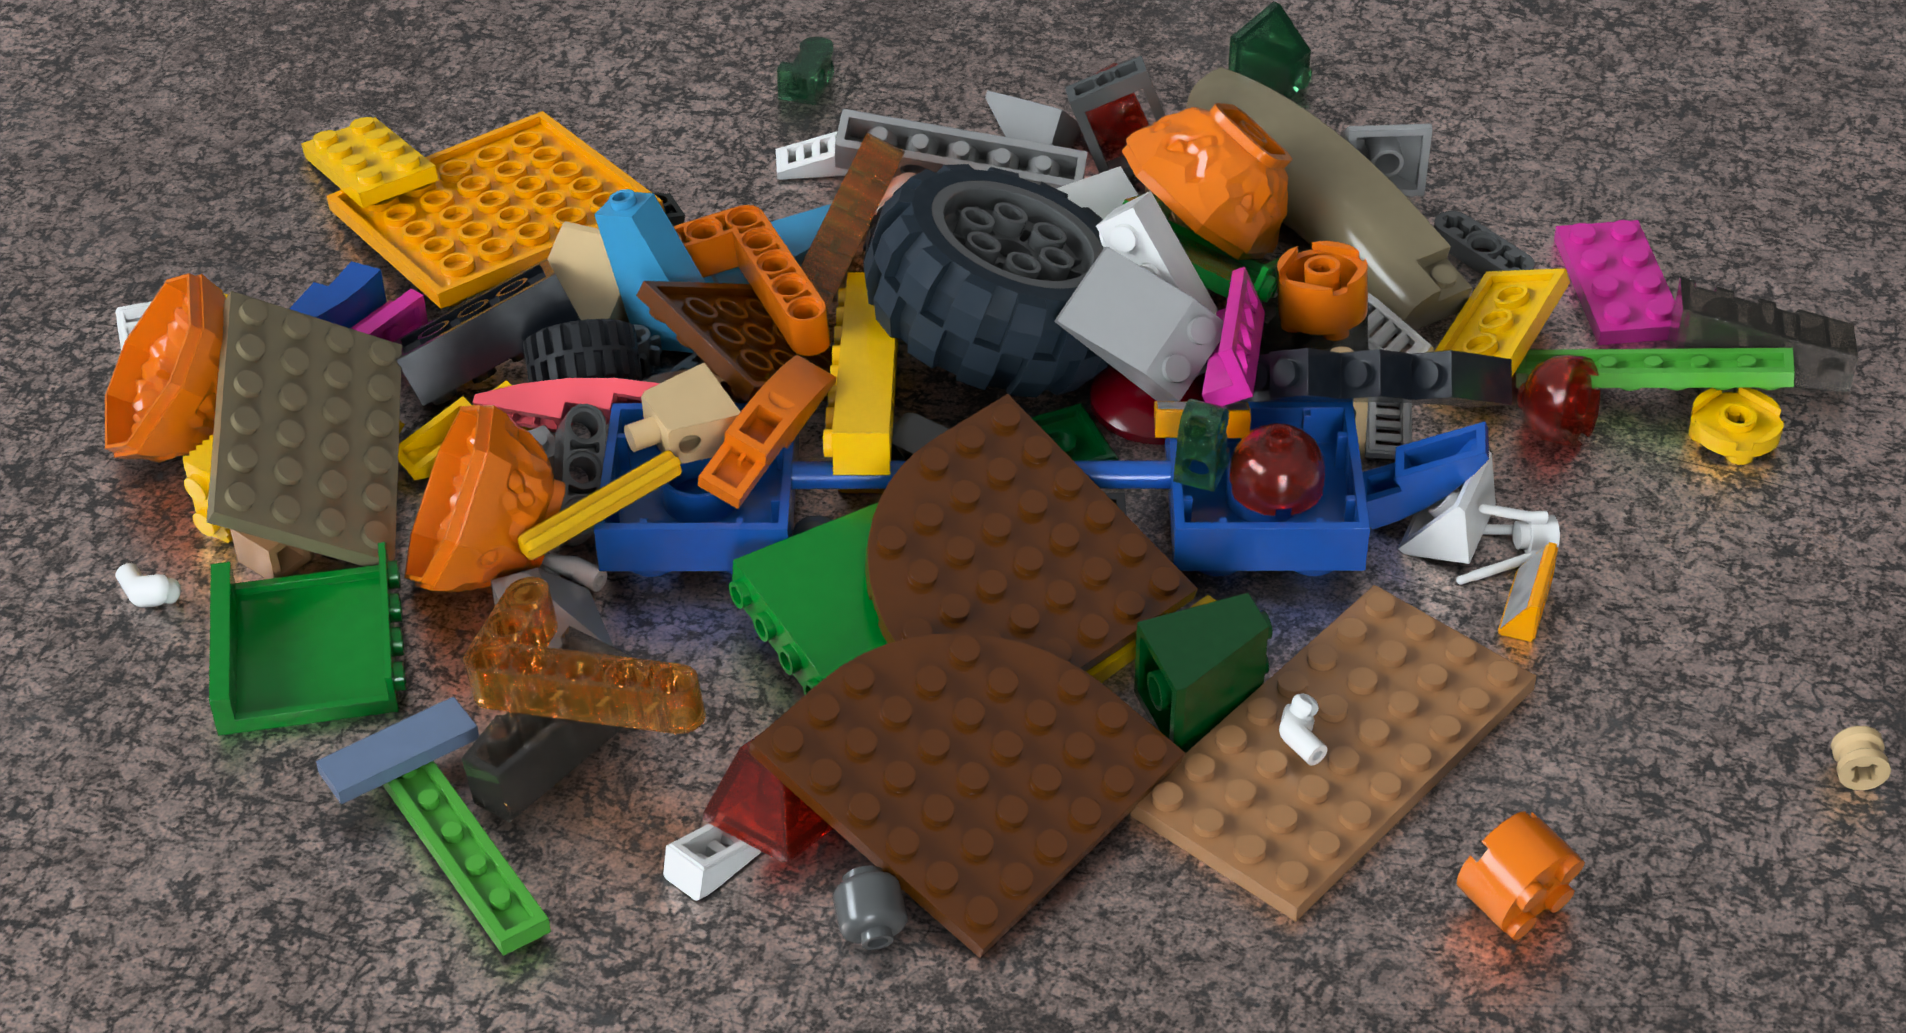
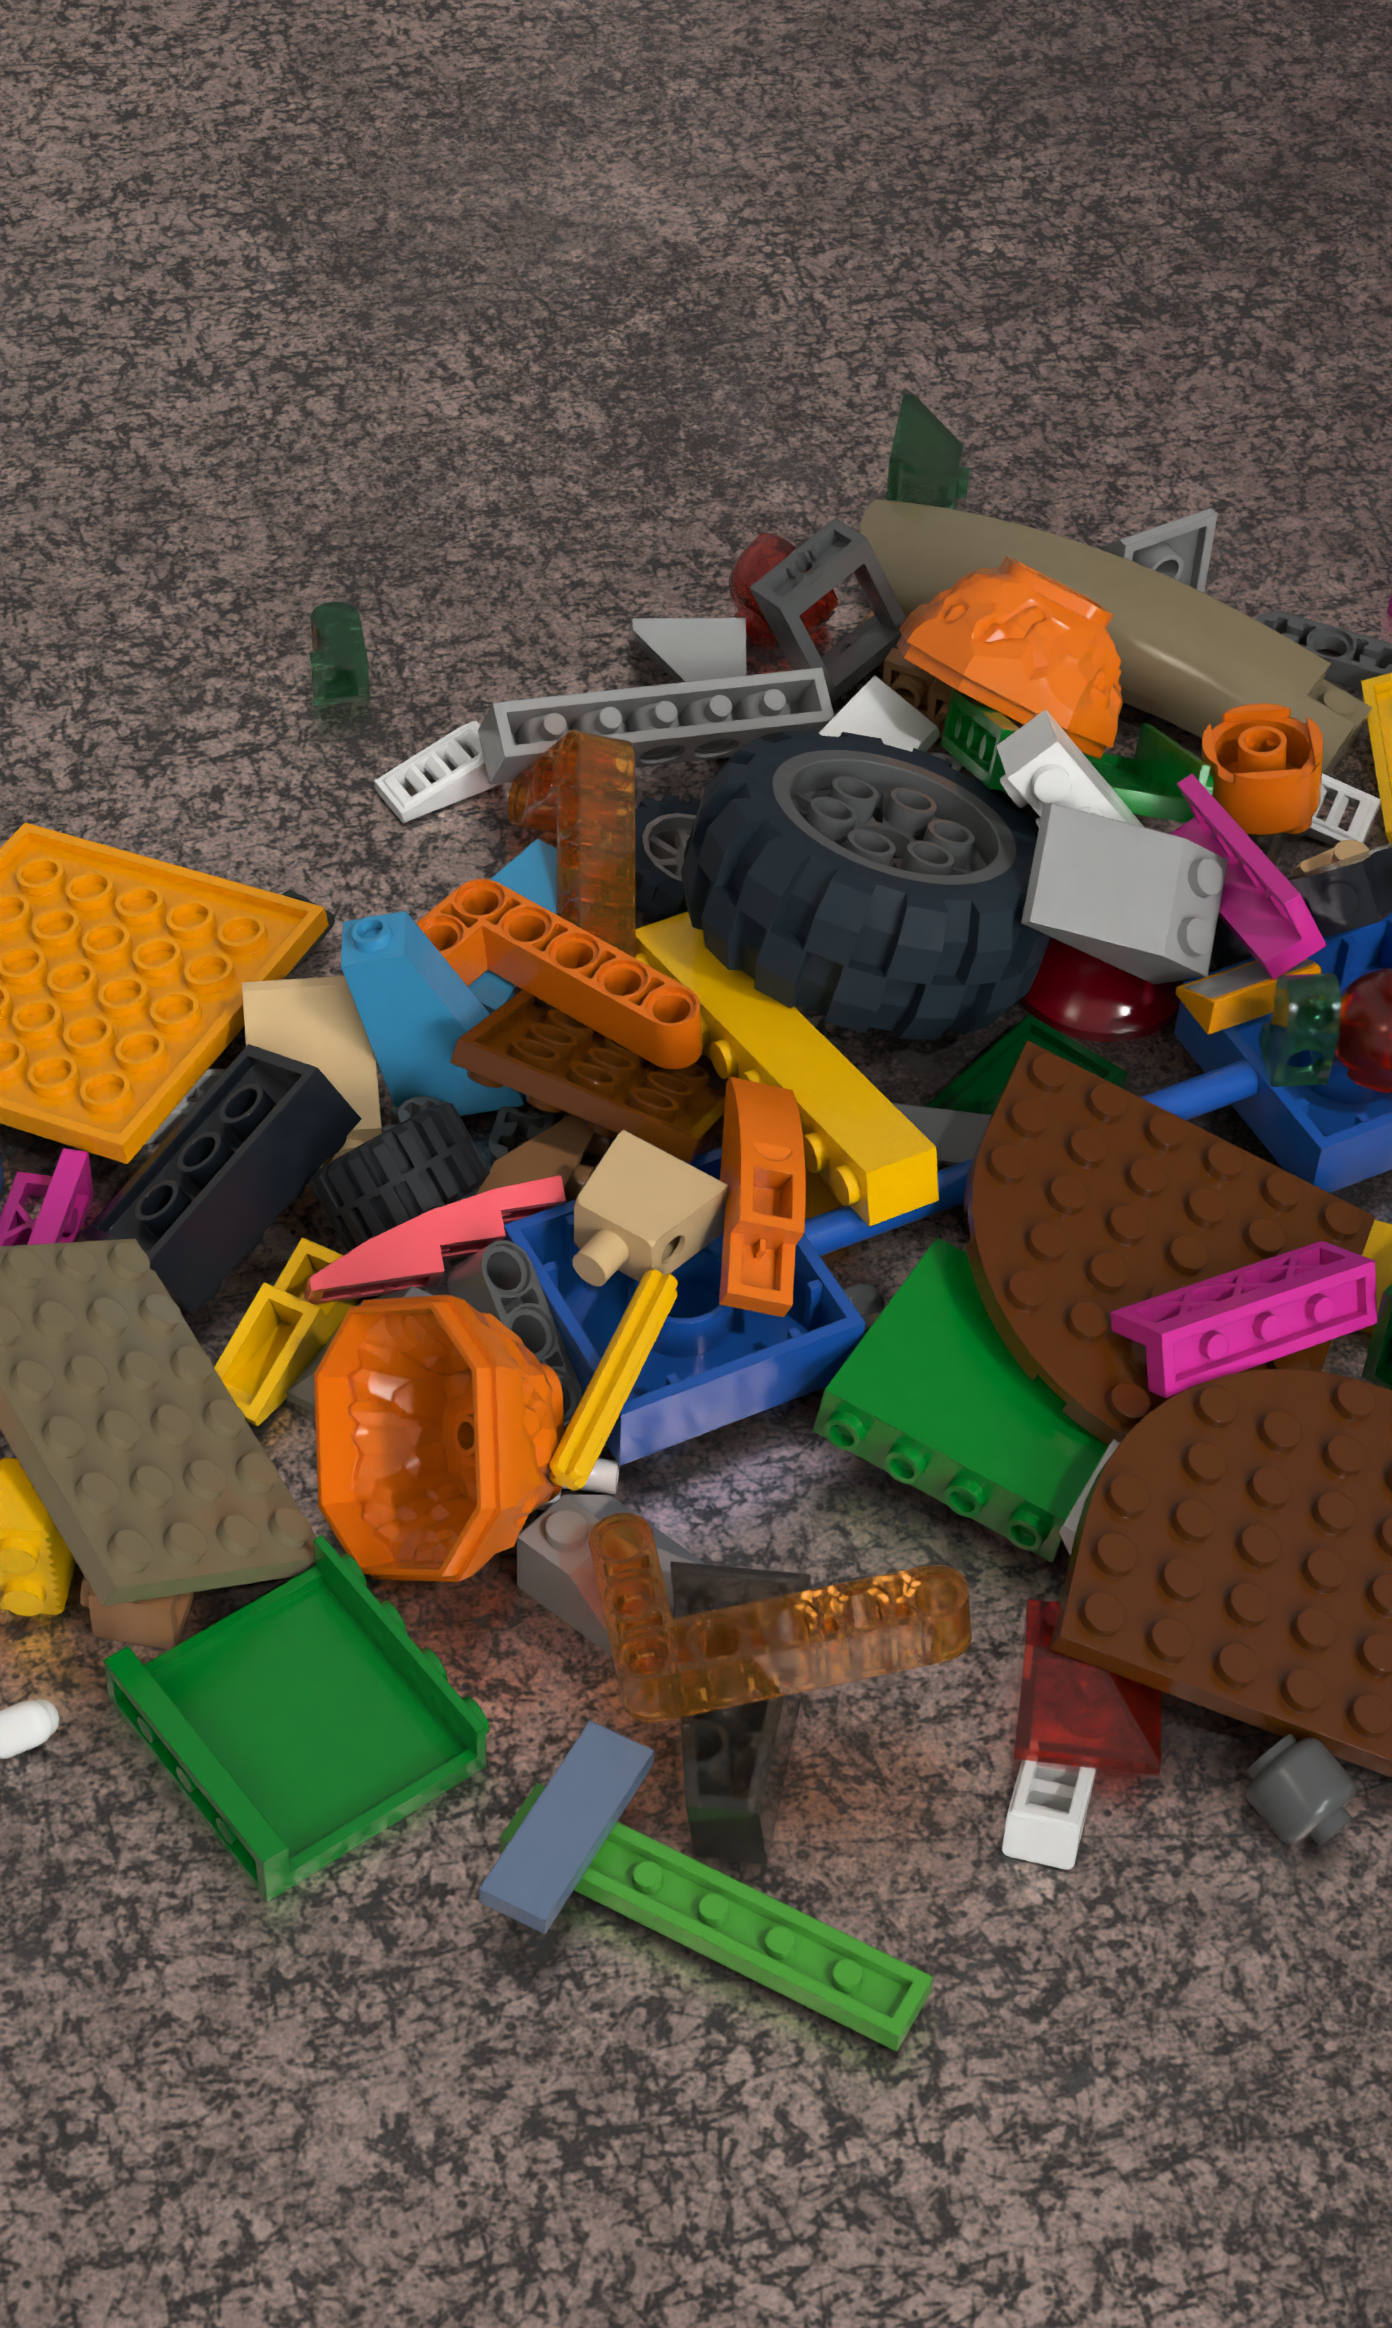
camera: 30 degrees left, 5 degrees up
none -> dark pink fence [1110,1241,1378,1398]

